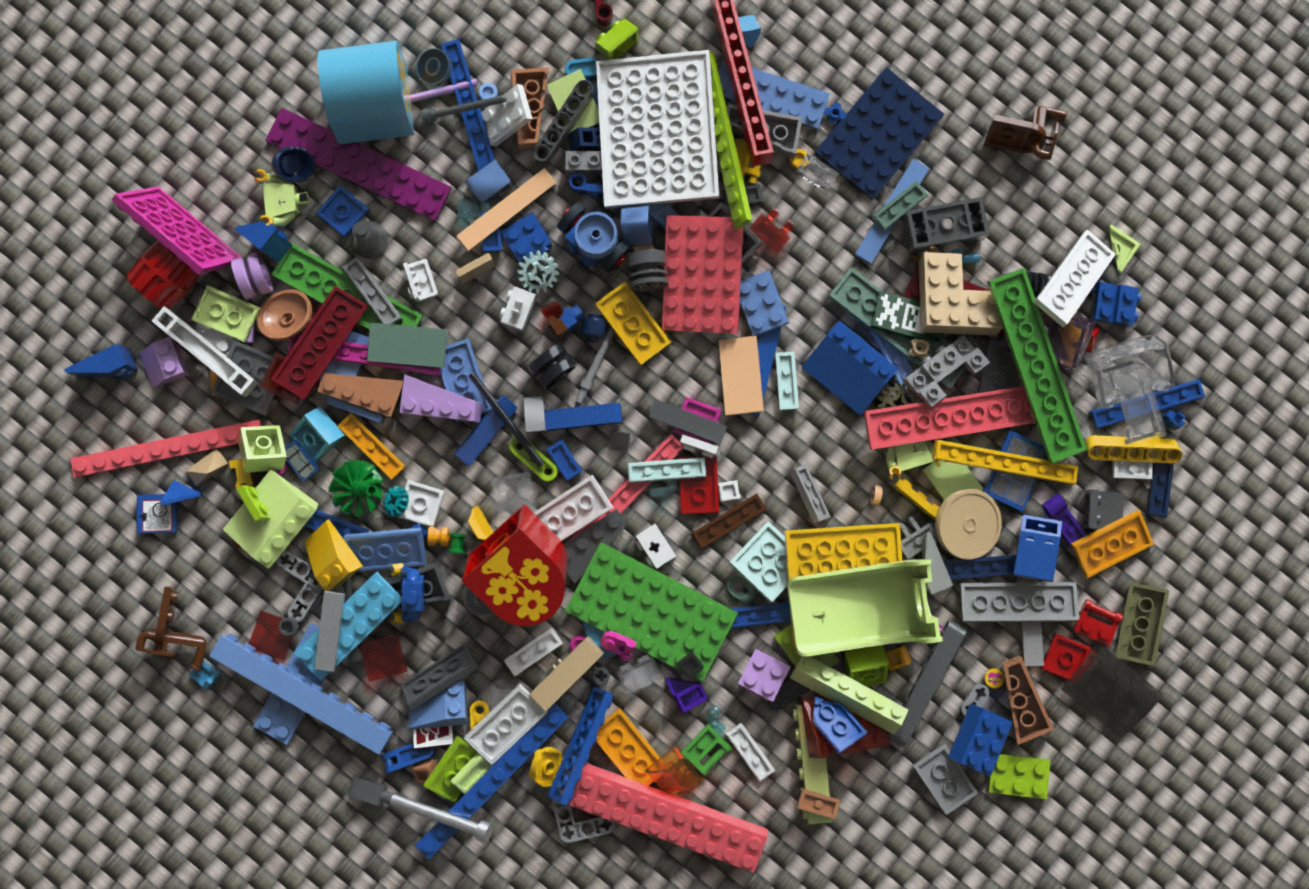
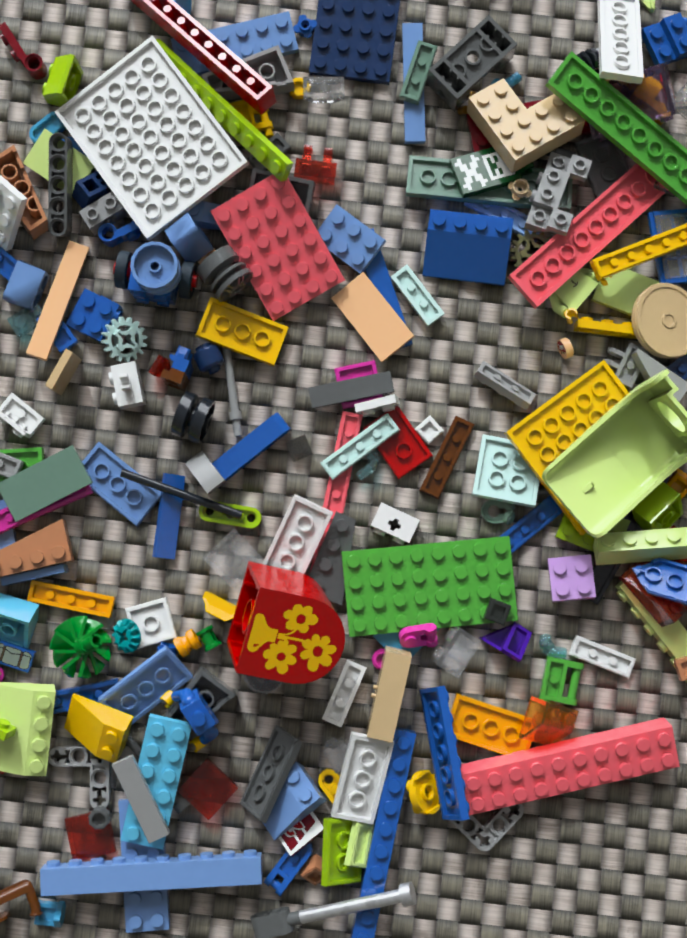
camera: 30 degrees left, 0 degrees up
lavender wedge [400,374,482,423] -> none
blue plate [546,440,583,482] -> none
dark grey bush [592,667,610,685] -> none

